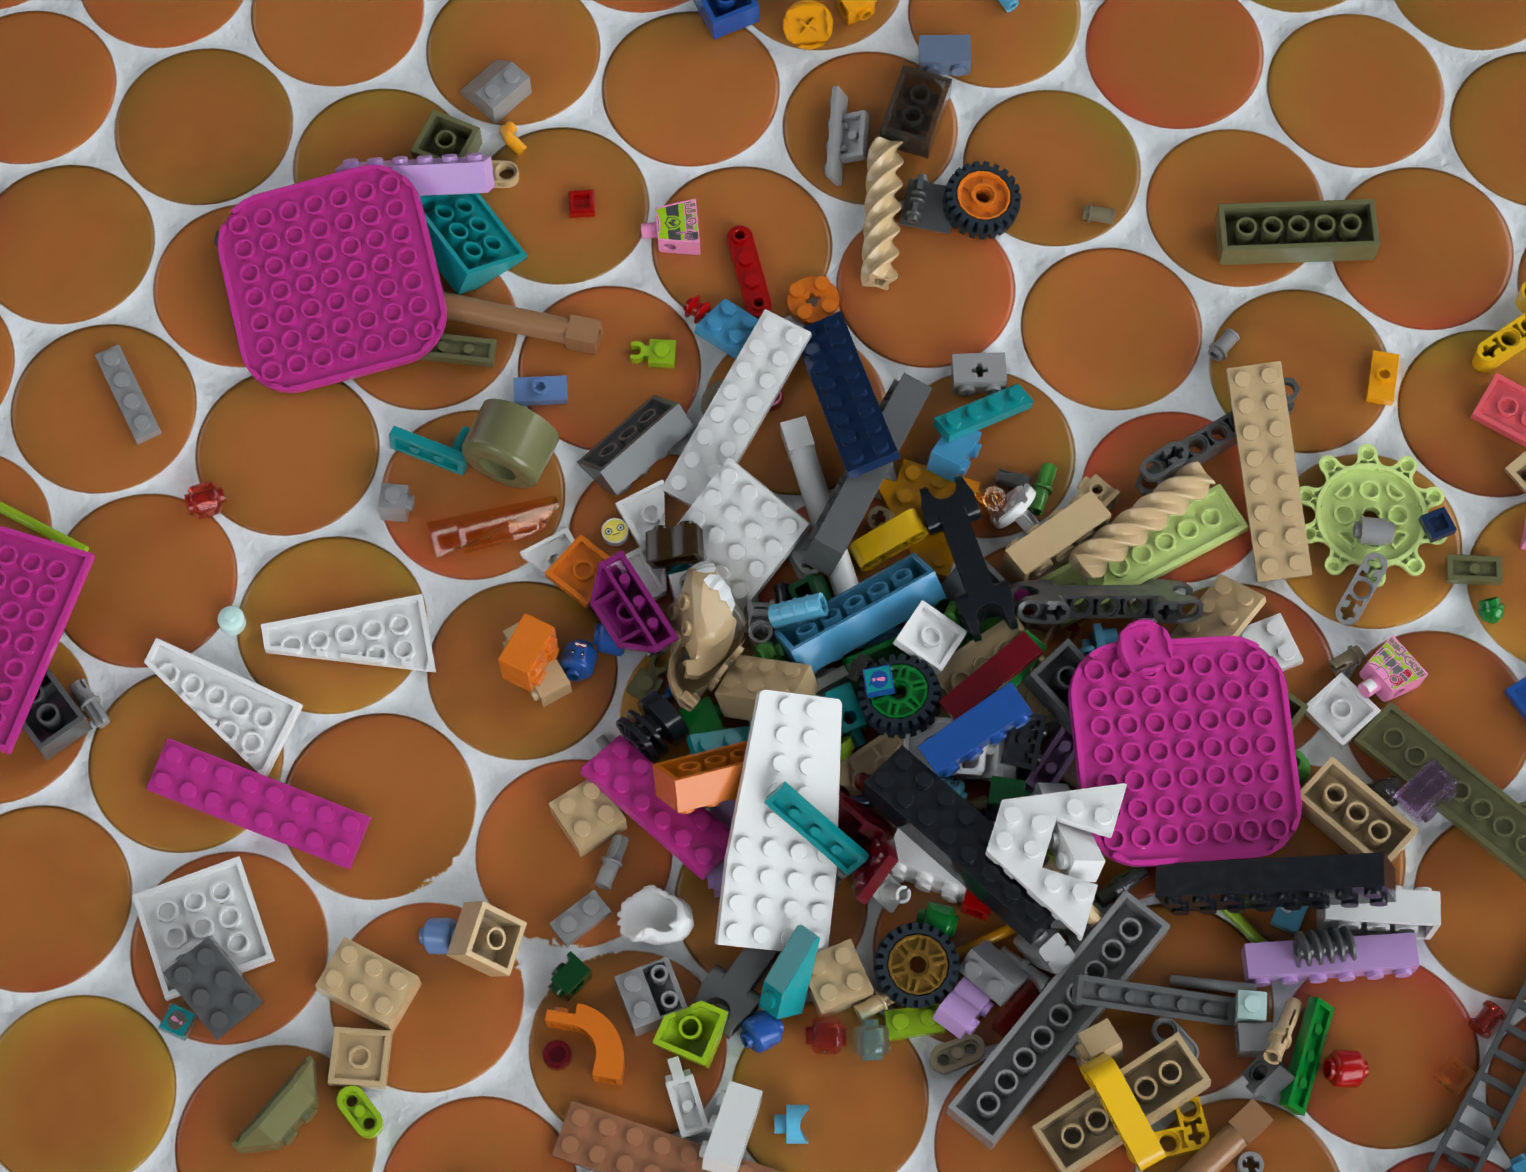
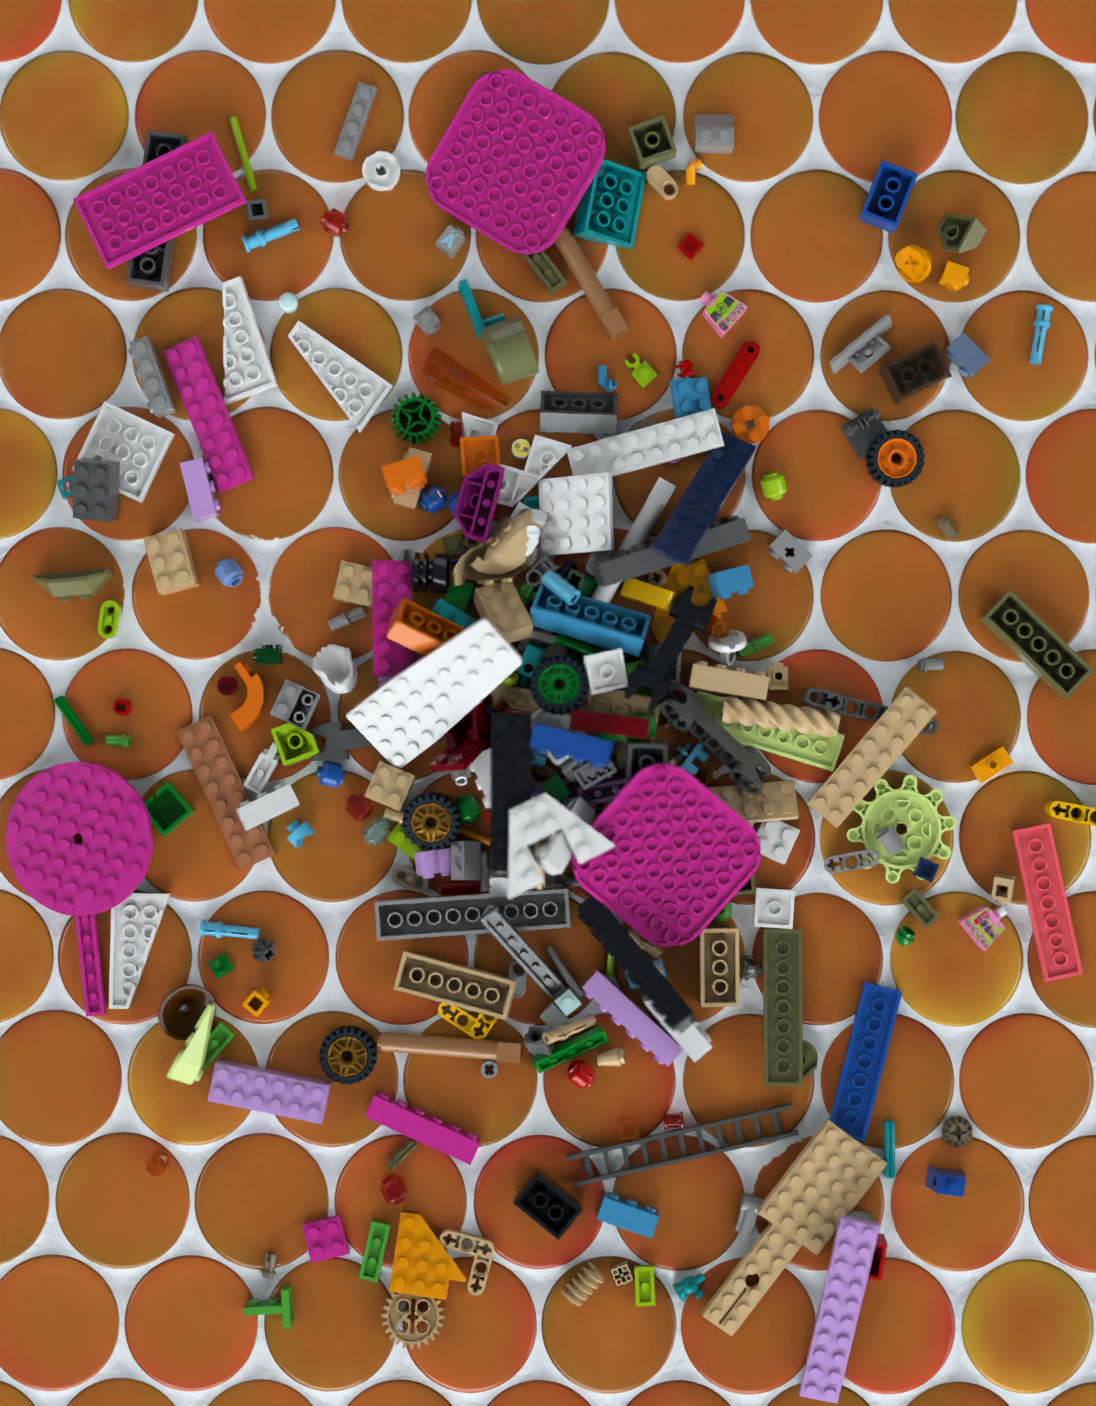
camera: 50 degrees right, 20 degrees up
light grey axle [70,678,110,729] -> none
tan plate [327,1027,393,1090] -> none
lavender brick [335,153,495,196] -> none
tan brick [446,901,527,977] -> none
medium blue plate [514,375,568,406] -> none
light grey plate [549,890,612,947] -> none
dark brown brick [645,521,704,569] -> none
teal slope [758,924,820,1019] -> none
teal plate [764,781,869,876] -> none
tan piece [861,137,904,291] -> none
tile [862,664,895,698] -> none
teal plate [932,383,1034,443] -> none
dark grey pin [995,468,1031,489] -> none
tan brick [1075,1018,1123,1067] -> none
yellow beam [1079,1053,1166,1172] -> none
dark pink tile [1116,619,1173,676] -> none
dark grey piece [1293,925,1357,968] -> none
dark tan pin [1328,645,1365,676] -> none
torso [1358,635,1428,702] -> none
clear purple brick [1393,758,1459,824] -> none
none -> light grey brick [128,336,177,418]
none -> lavender brick [180,458,221,521]
none -> medium azure pin [241,218,300,253]
none -> dark grey brick [243,198,268,222]
none -> white plate [362,151,401,191]
none -> green gear [390,392,442,445]
none -> light grey brick [435,225,465,259]
none -> clear red pin [449,422,463,447]
none -> tan cone [597,1047,626,1066]
none -> dark azure arm [598,365,617,392]
none -> lime head [760,471,788,501]

